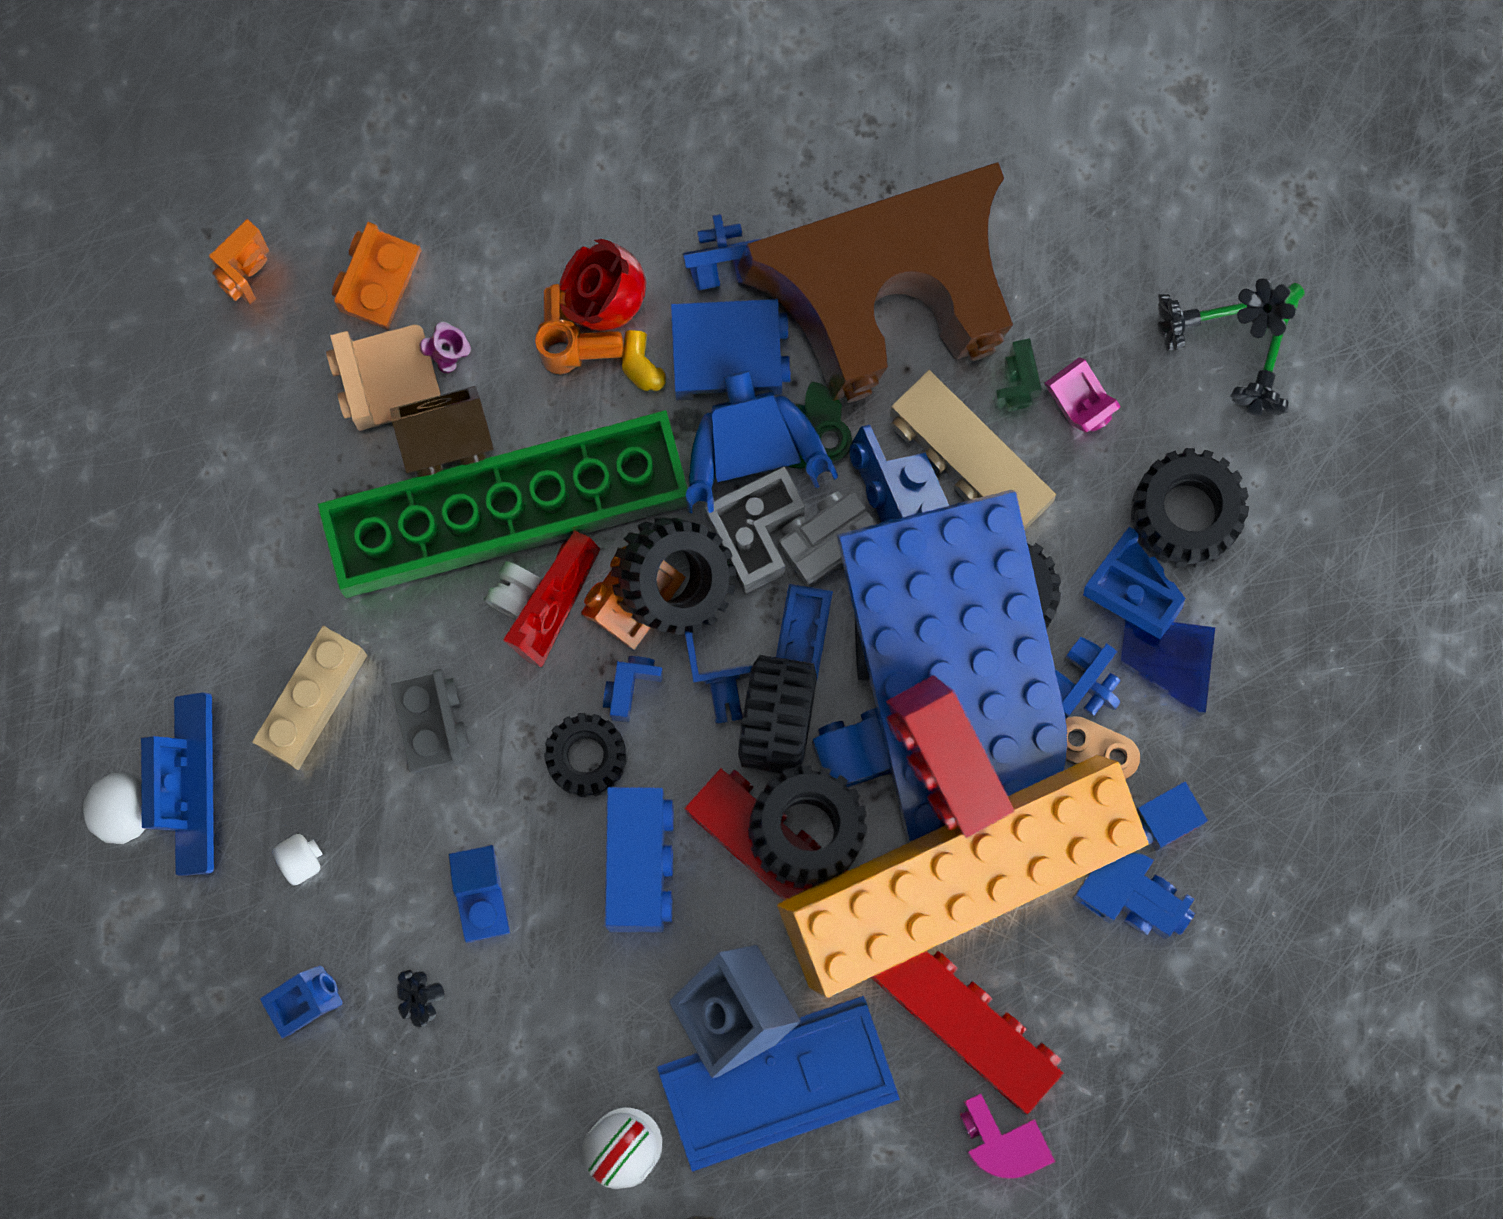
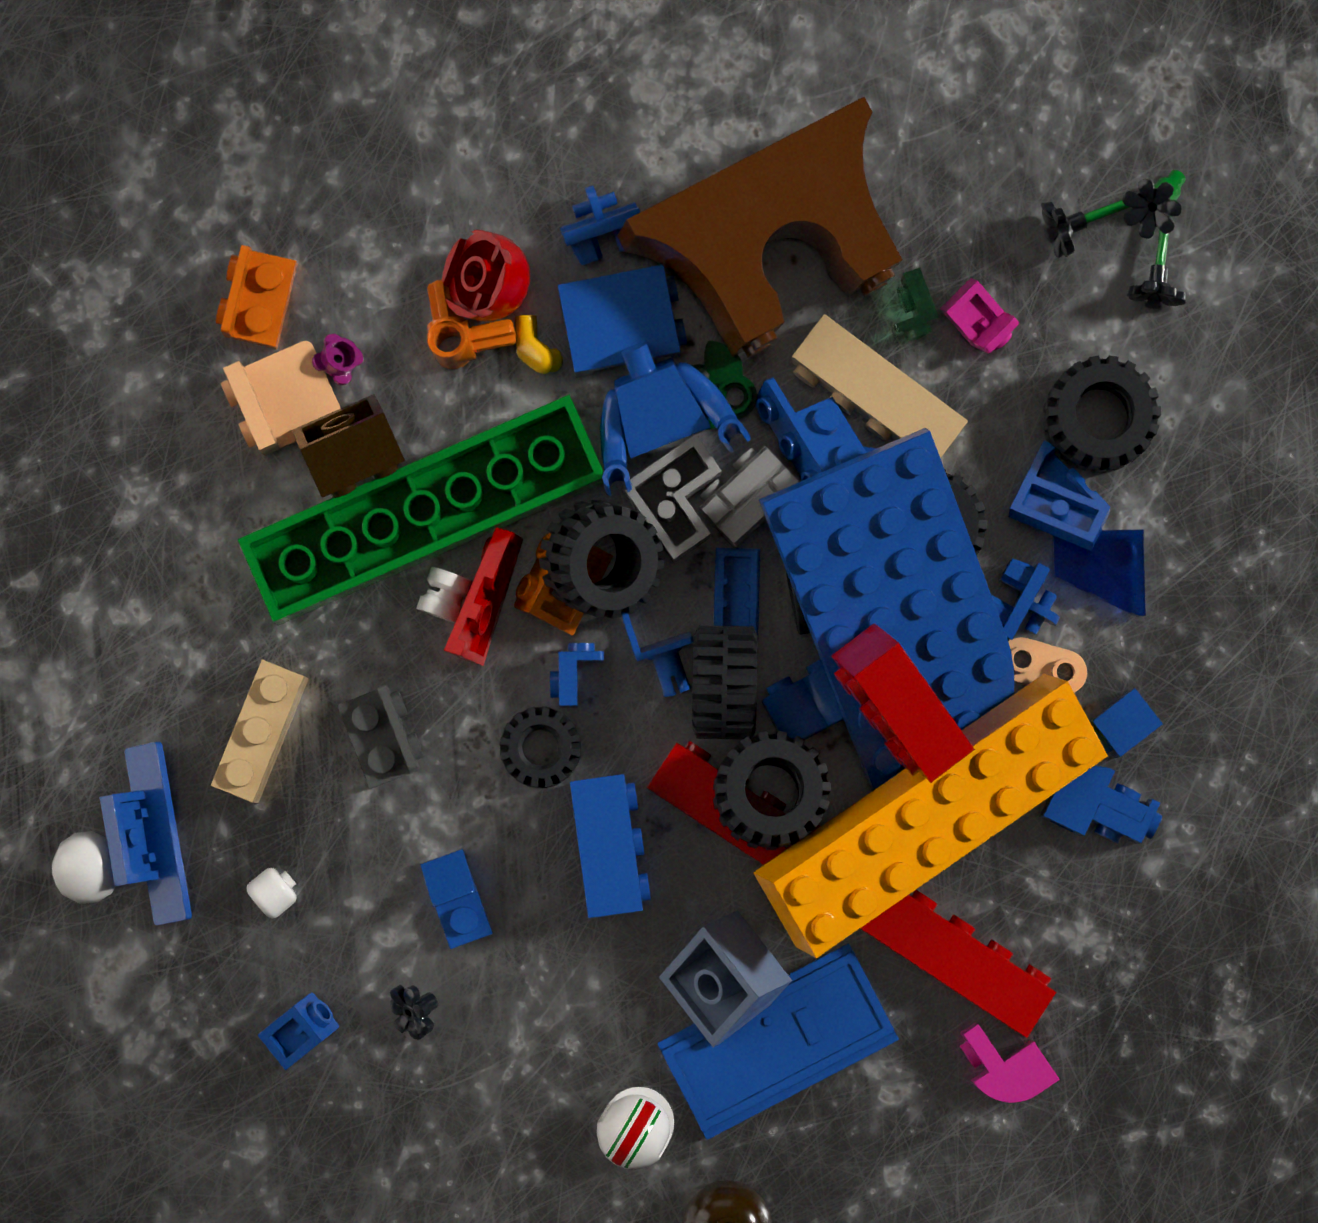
camera: 10 degrees left, 5 degrees up
orange bracket [209,219,269,305] -> none

